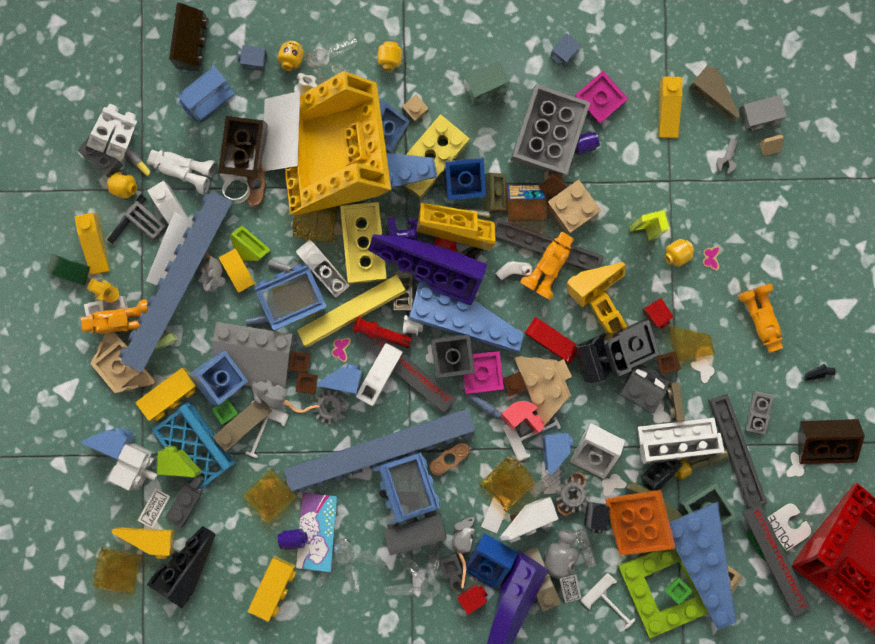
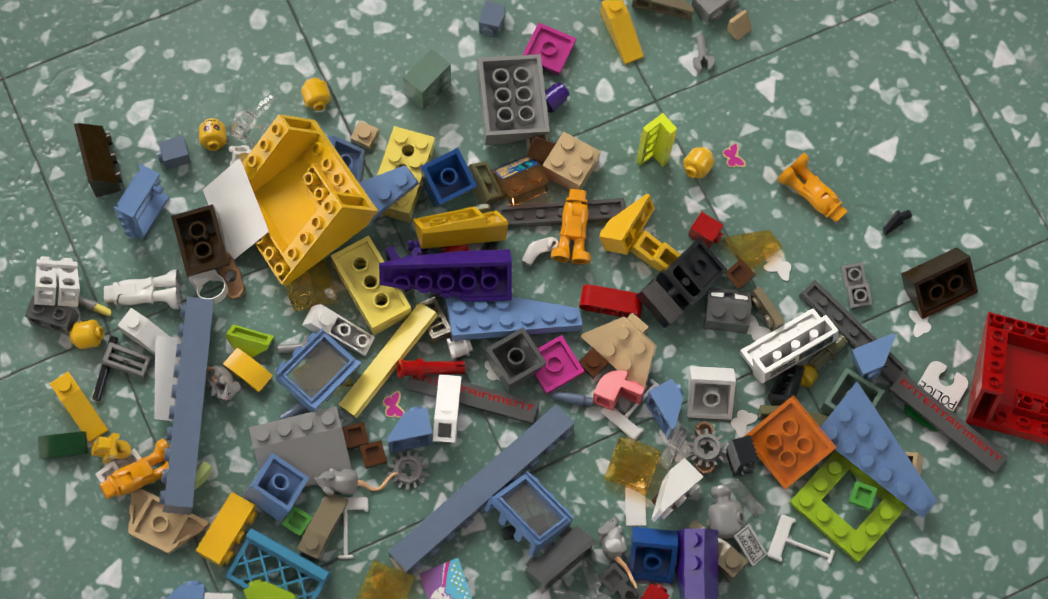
camera: 25 degrees left, 15 degrees down
medium nougat piece [429,442,470,476] -> none
none -> medium blue slope [850,333,895,381]

